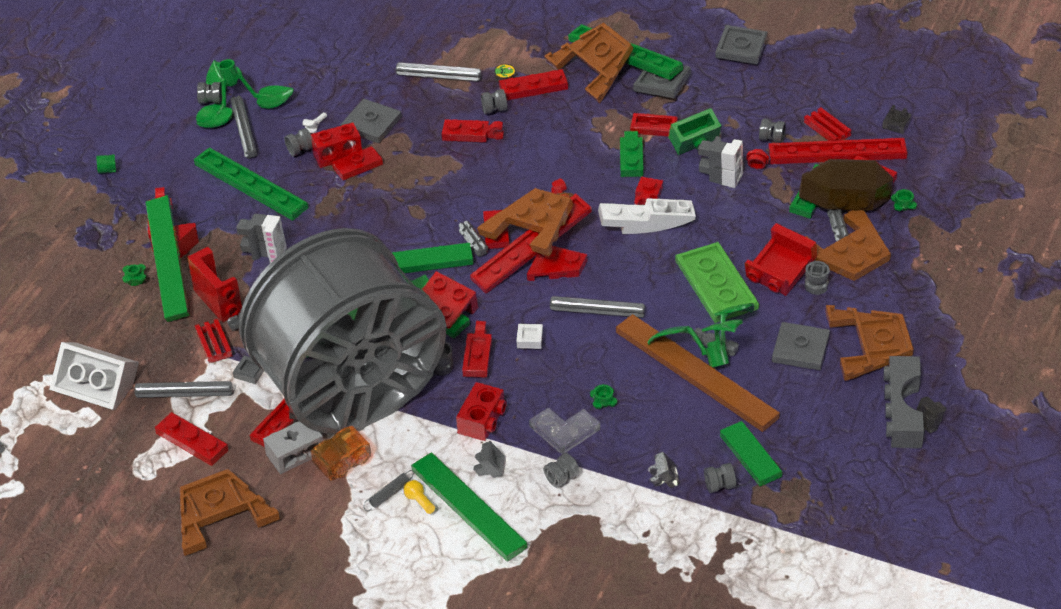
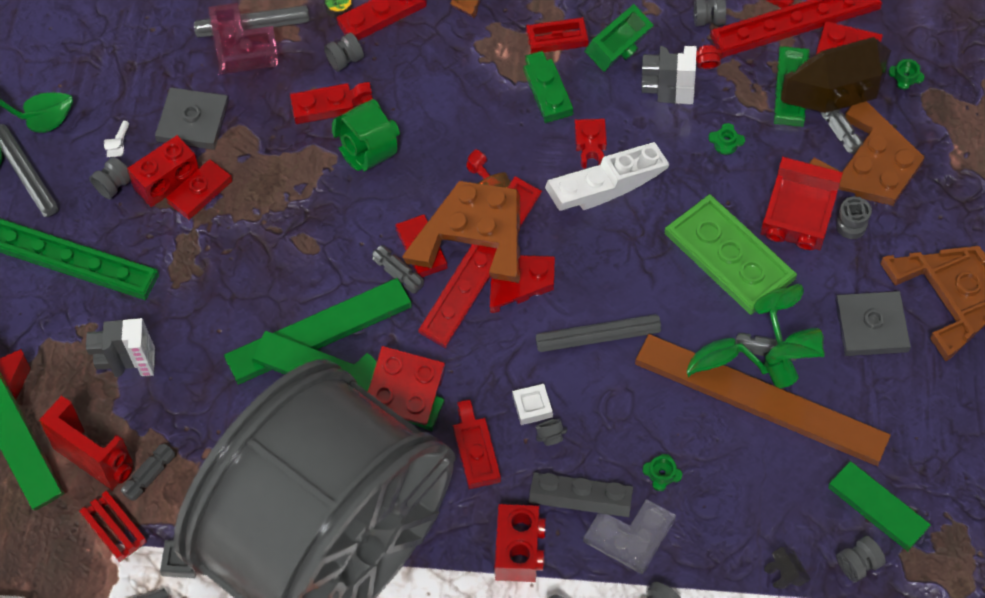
camera: 20 degrees left, 15 degrees up
none -> clear pink brick [208,3,278,75]
none -> green brick [332,99,400,172]
none -> dark grey plate [529,472,633,517]
none -> dark grey plate [536,419,567,446]
none -> green plate [709,123,745,155]

